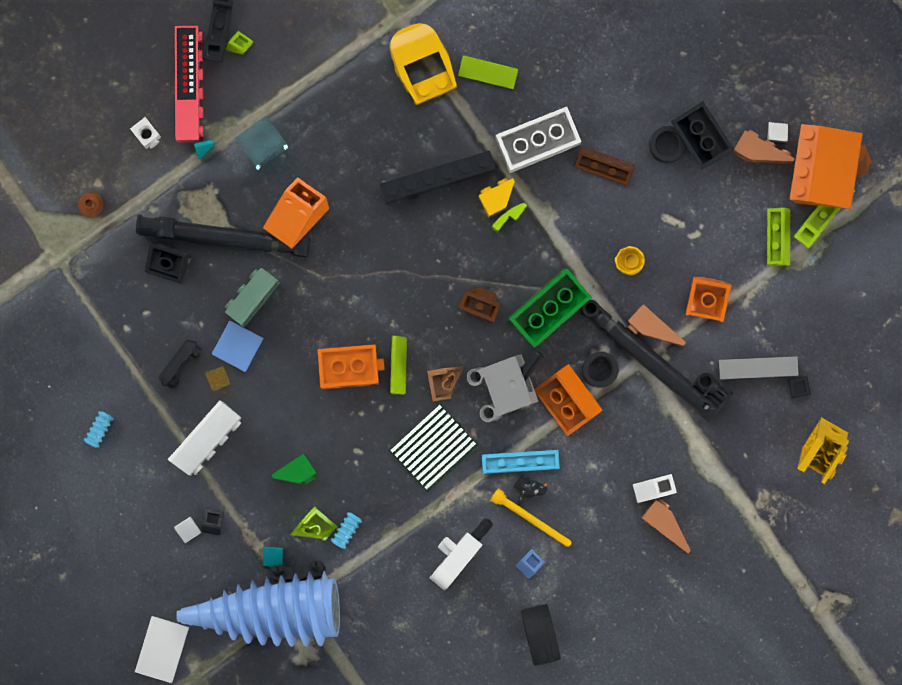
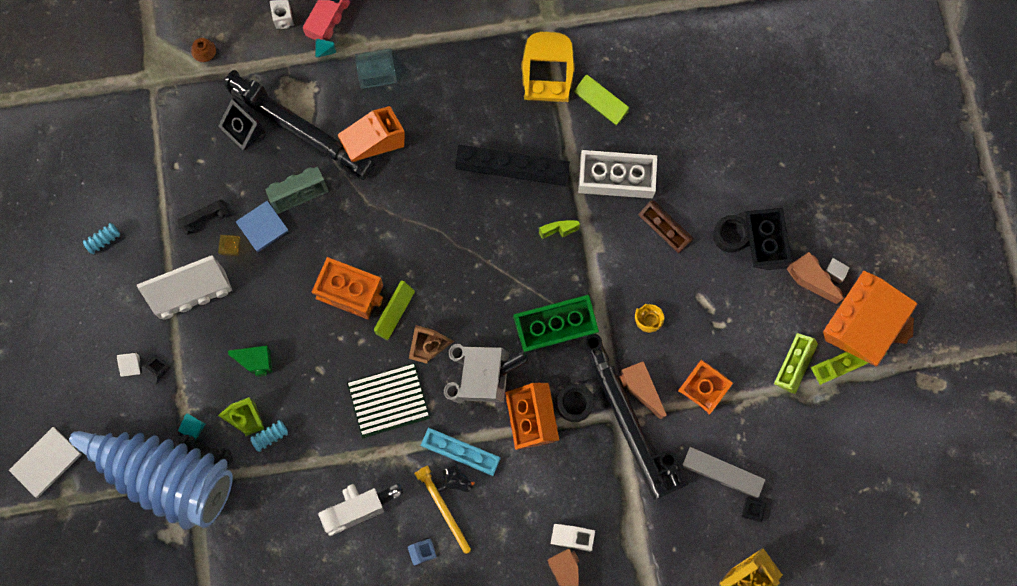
camera: 30 degrees right, 10 degrees down
reddish brown slope [458,286,501,323] -> none
yellow slope [478,178,515,218] -> none

